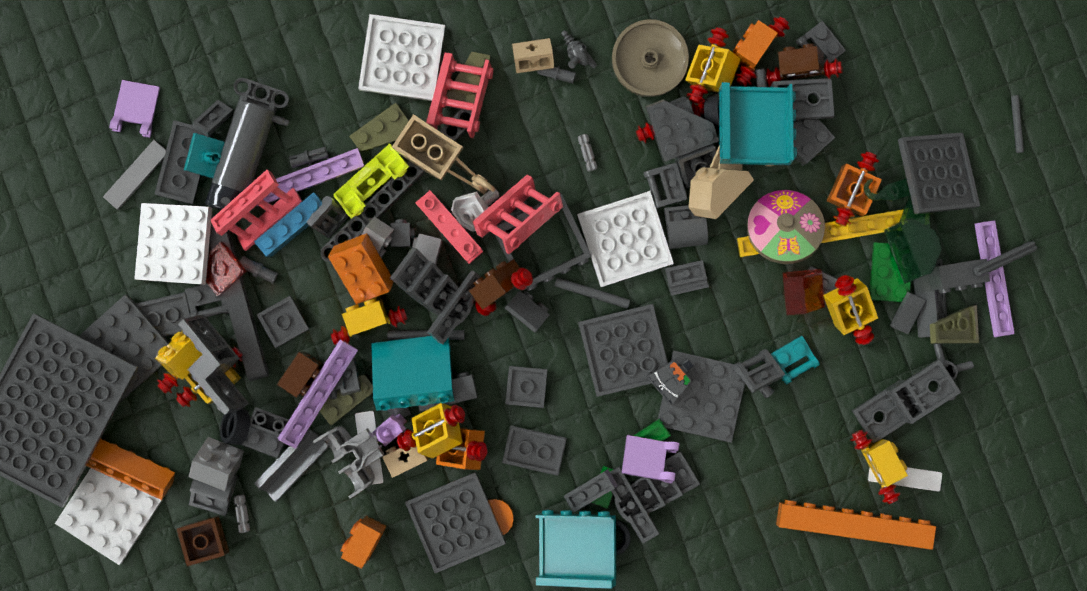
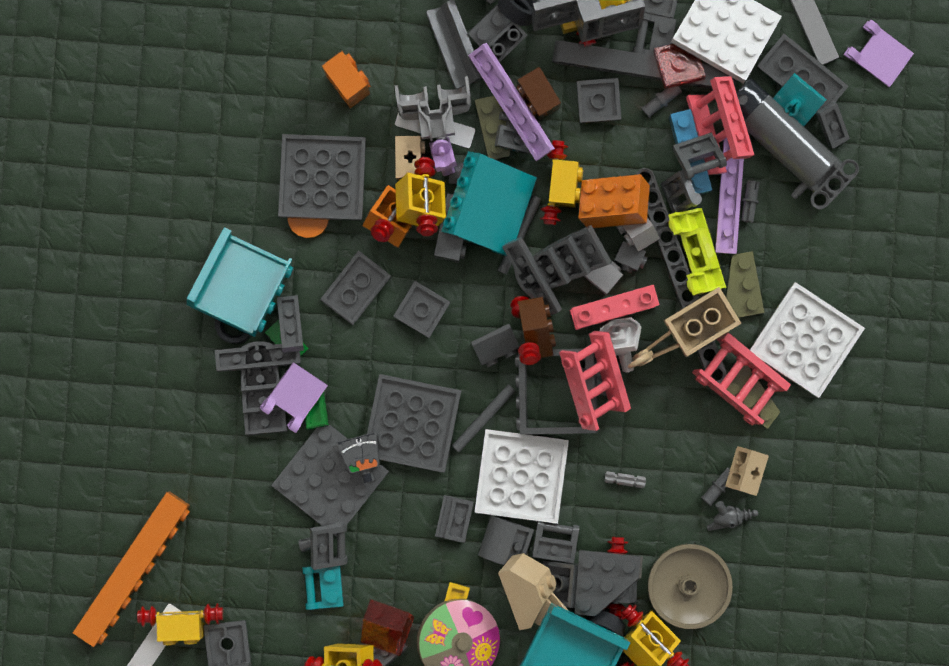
camera: 115 degrees right, 0 degrees up
none -> dark grey plate [673,132,727,179]

